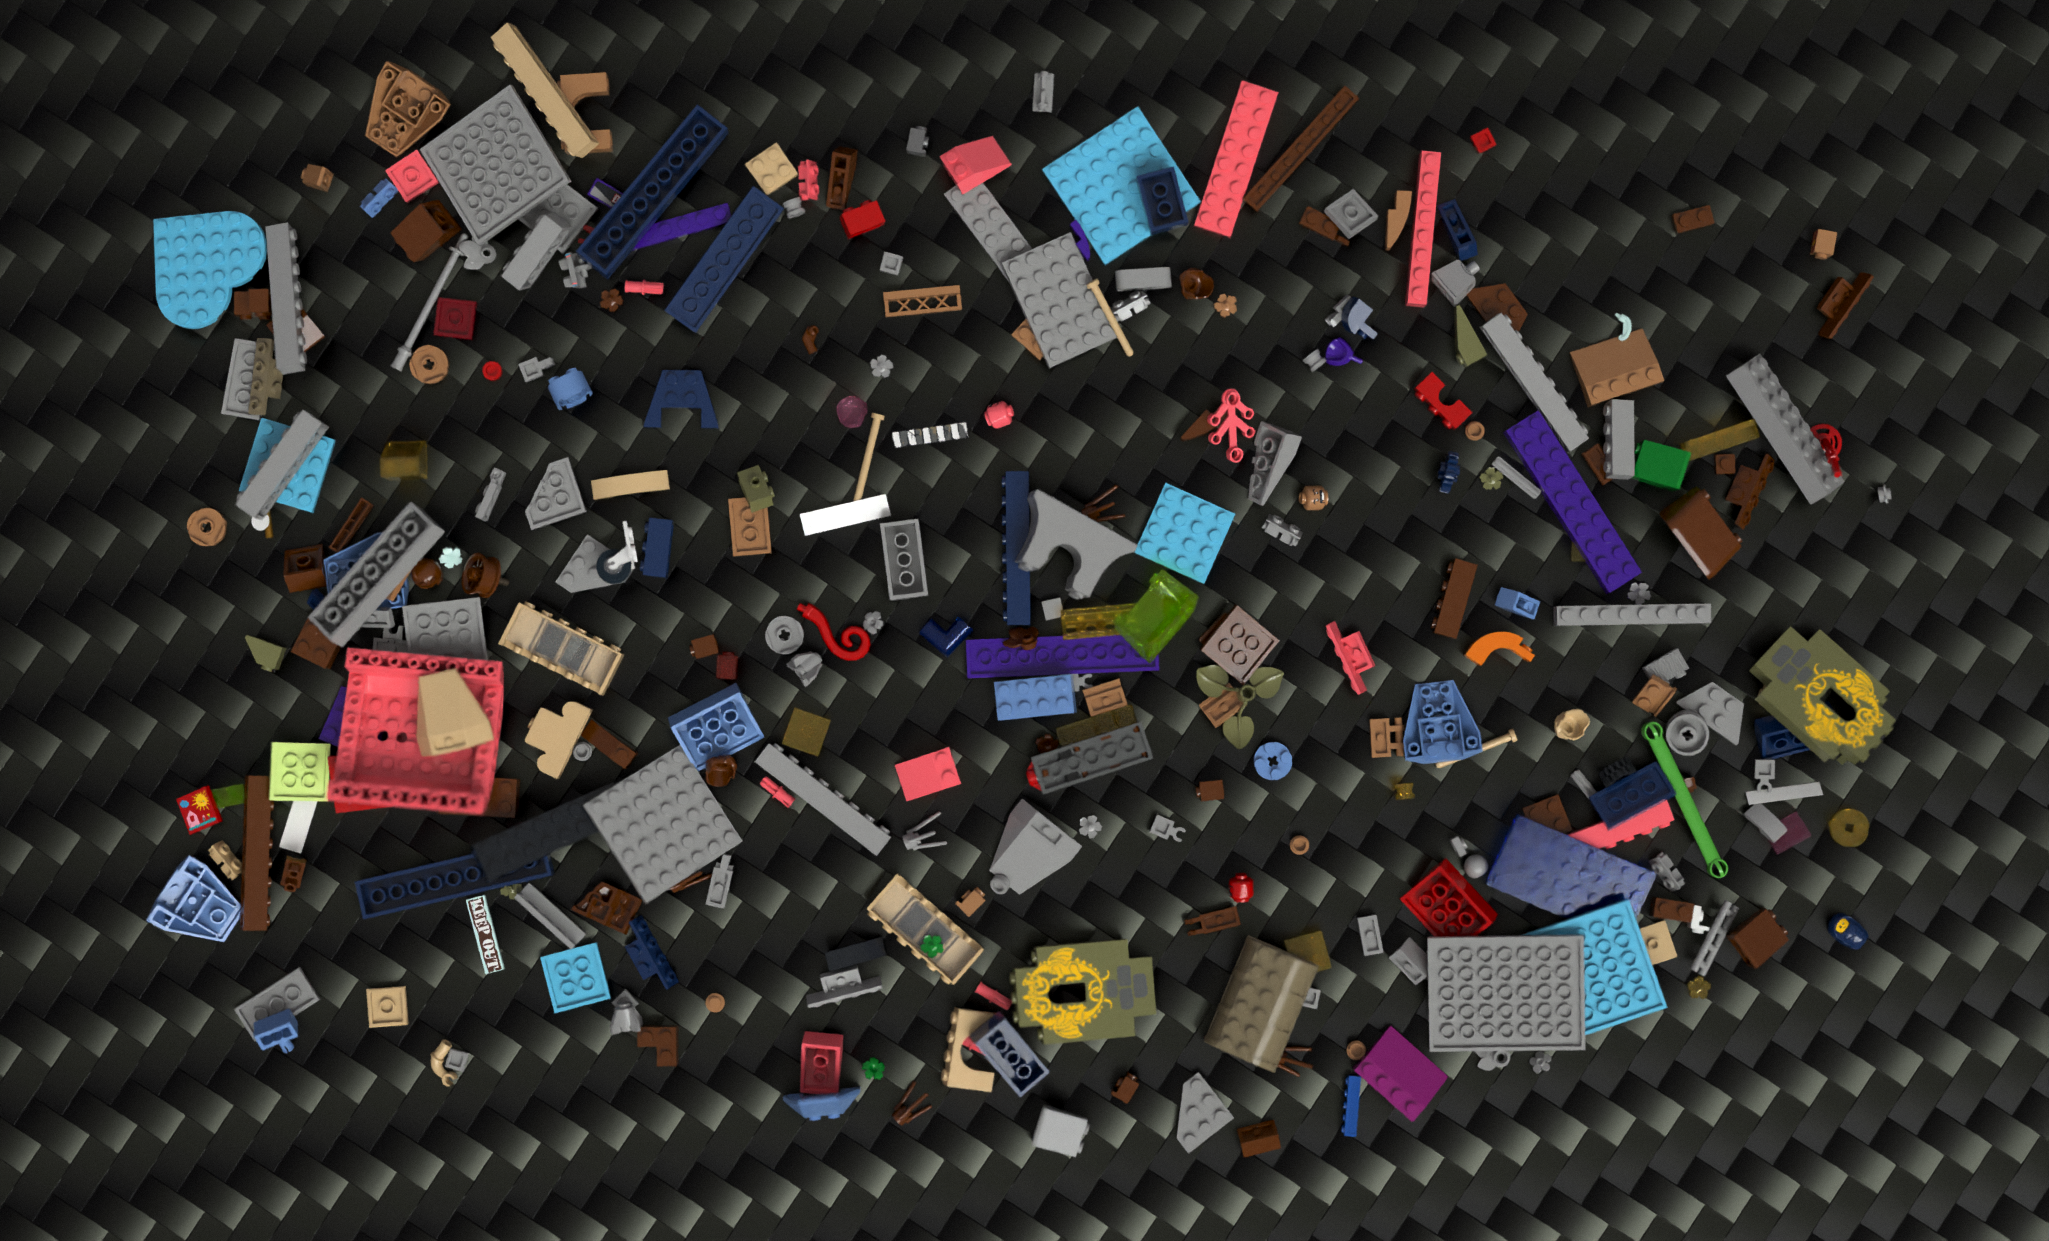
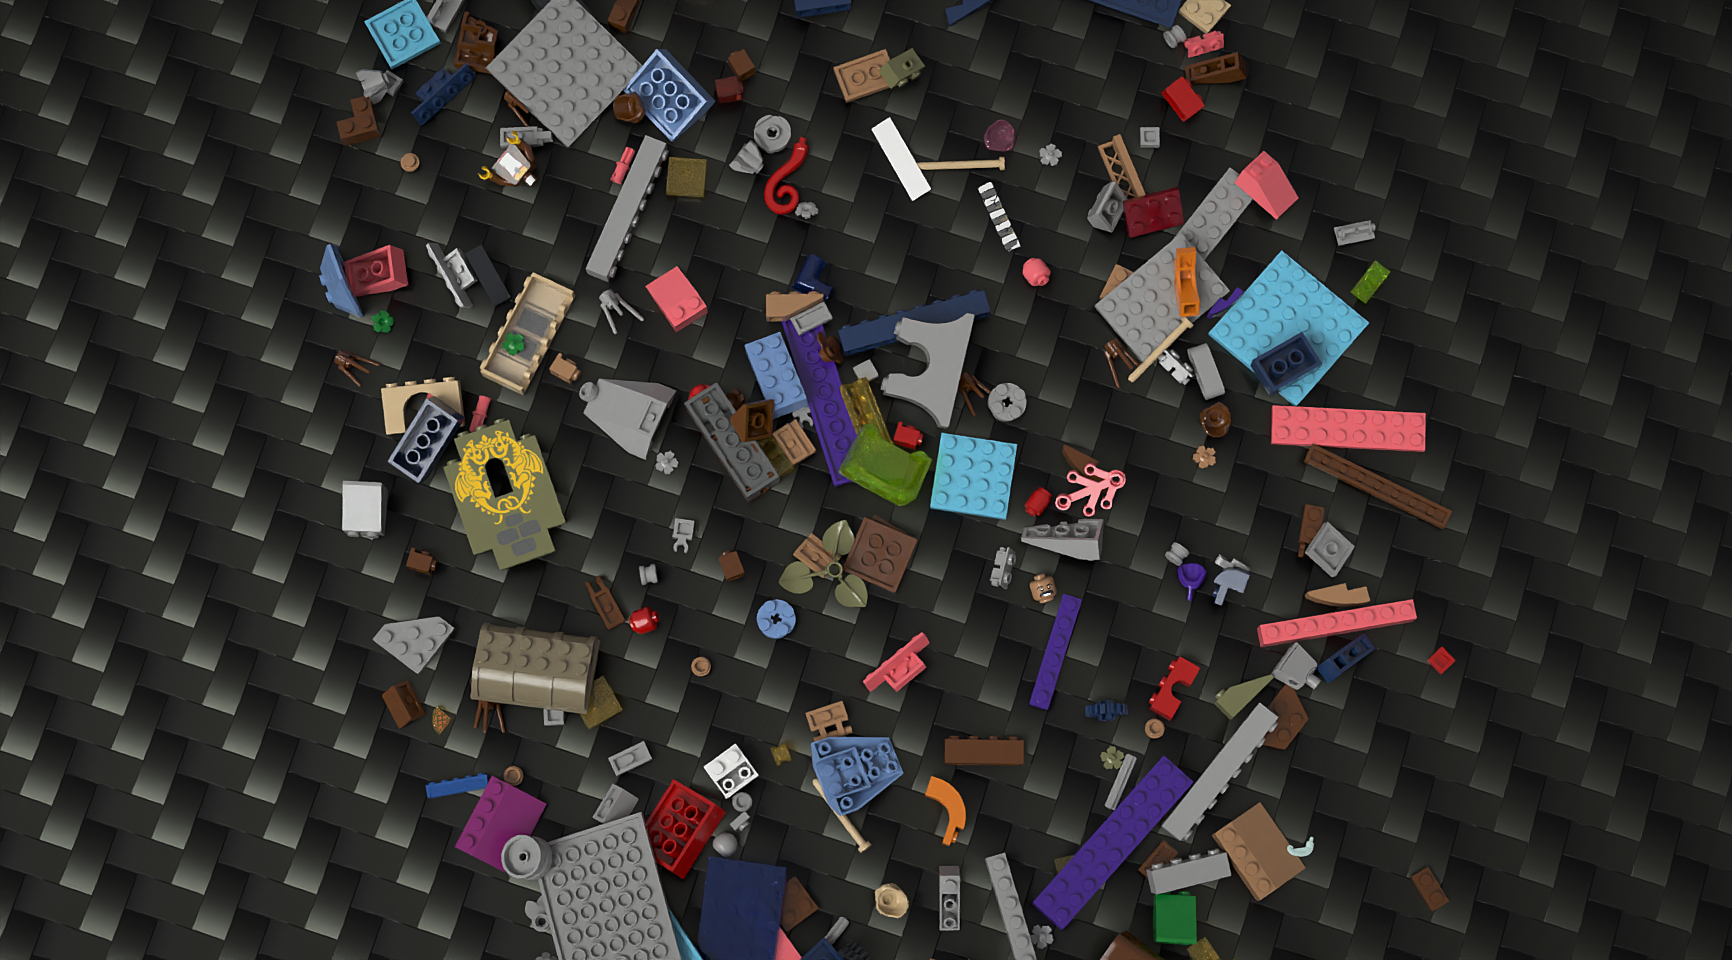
camera: 75 degrees right, 10 degrees down
reddish brown arm [802,325,819,355] -> none
light grey brick [880,519,929,601] -> none
flat silver brick [906,126,929,157] -> none
medium blue slope [1495,587,1540,620] -> none
none -> clear yellow tile [432,706,452,734]
none -> torso [478,131,538,187]
none -> light grey wheel [501,835,553,880]
none -> light grey wheel [639,564,658,585]
none -> white slope [704,744,759,799]
none -> reddish brown slope [729,399,774,443]
none -> light grey tile [732,792,752,812]
none -> medium nougat slope [766,291,824,322]
none -> light grey tile [790,301,833,336]
none -> red brick [893,422,923,450]
none -> light grey slope [939,866,960,930]
none -> light grey plate [988,383,1026,422]
none -> red brick [1024,487,1052,517]
none -> dark purple plate [1029,594,1082,710]
none -> light grey slope [1087,182,1128,233]
none -> reddish brown plant [1104,339,1140,389]
none -> dark red plate [1122,187,1184,238]
none -> orange arch [1173,247,1200,317]
none -> clear neon green slope [1351,261,1390,304]

